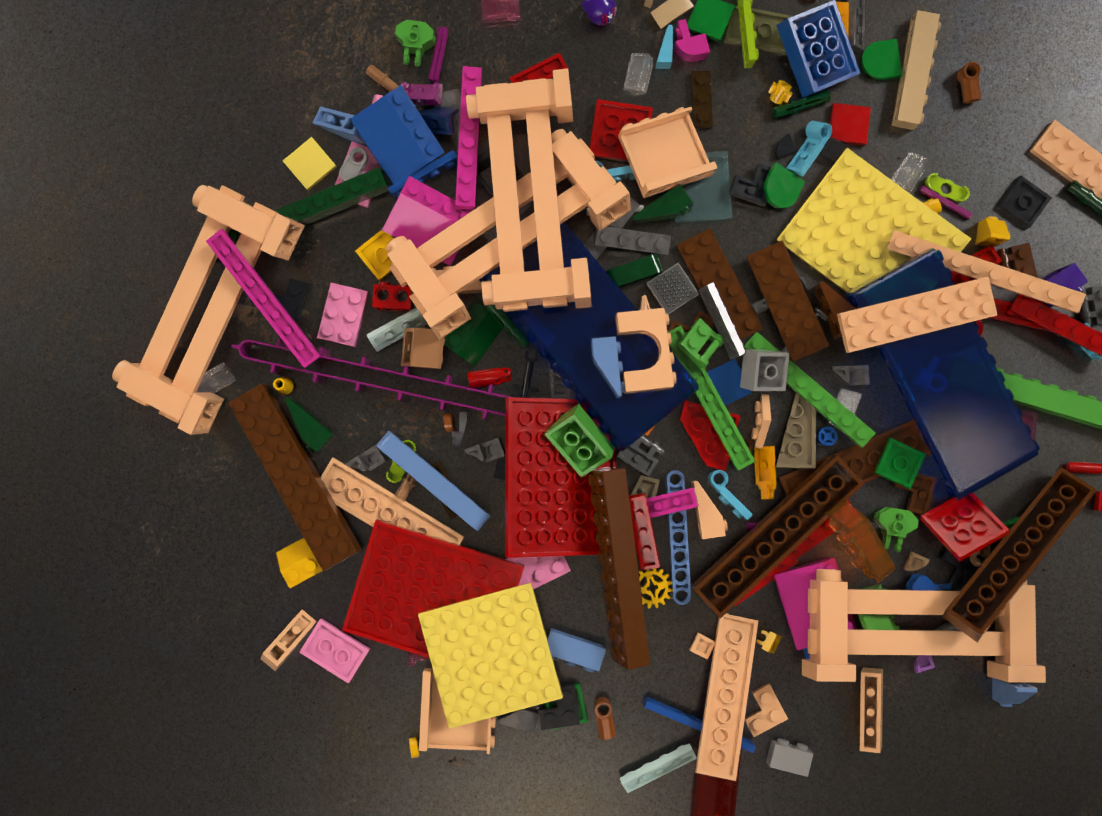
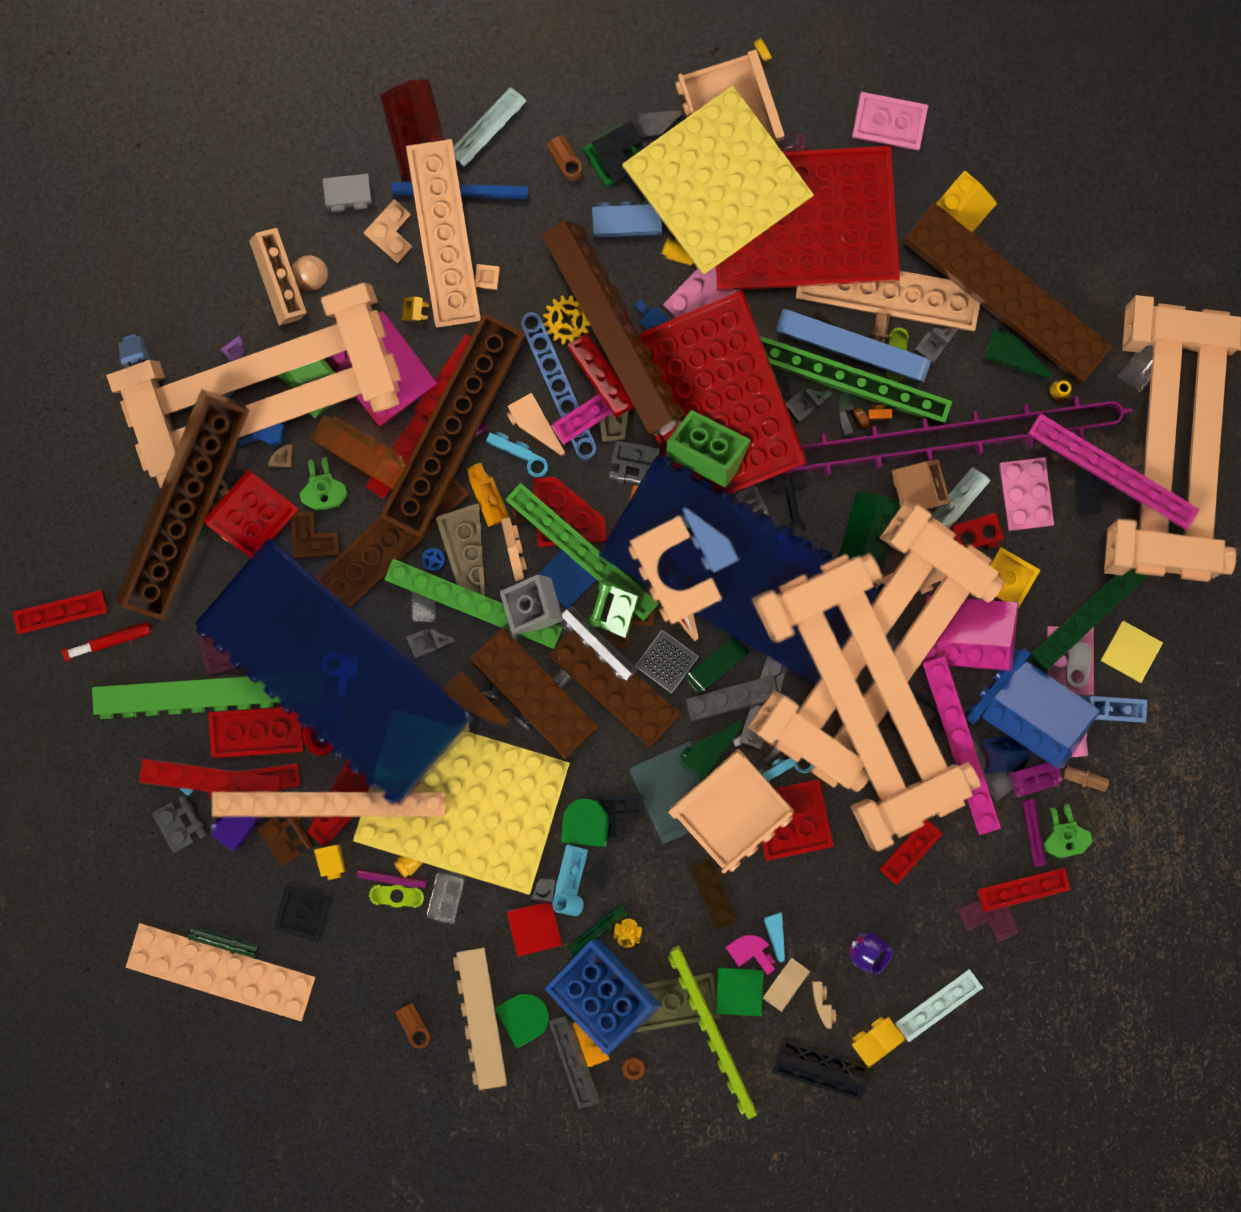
camera: 160 degrees right, 0 degrees up
light nougat slope [261,610,317,671] -> none
red piece [467,367,512,388] -> none
dark green pin [484,305,530,348] -> none
clear slope [623,53,654,94] -> none
light nougat plate [837,277,997,353] -> none
green tile [873,438,926,489] -> none
none -> red plate [208,706,304,758]
none -> light nougat piece [291,255,328,292]
none -> blue plate [634,299,670,330]
none -> yellow cone [661,237,693,266]
none -> bright green brick [760,336,952,425]
none -> orange plate [868,405,892,421]
none -> red plate [977,868,1071,912]

